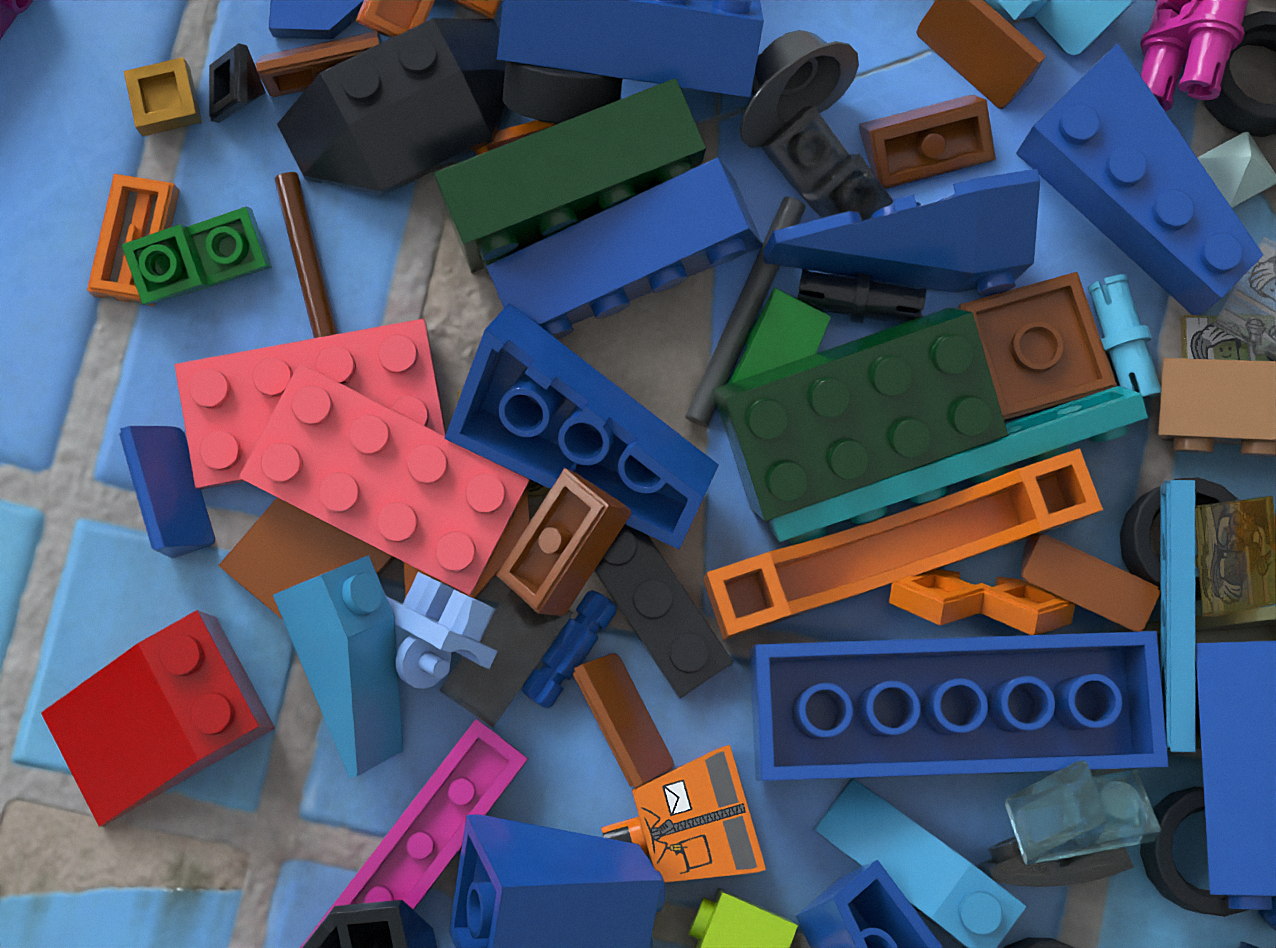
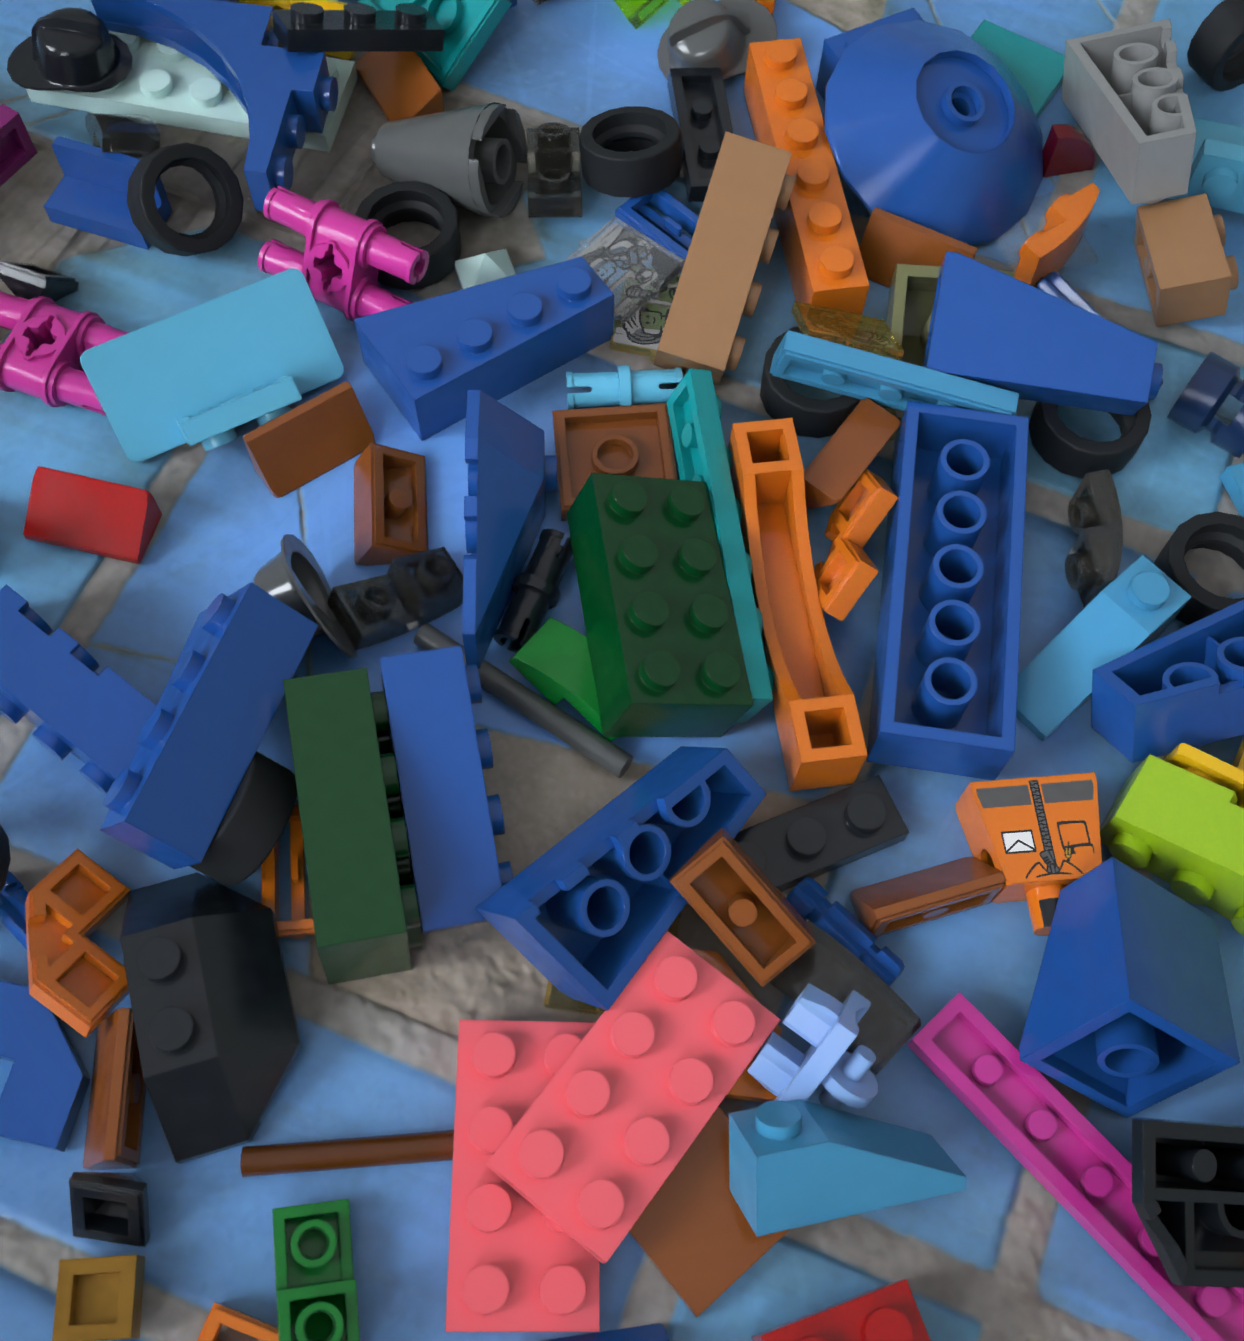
camera: 80 degrees left, 15 degrees down
clear light blue slope [1004,760,1161,865] -> none

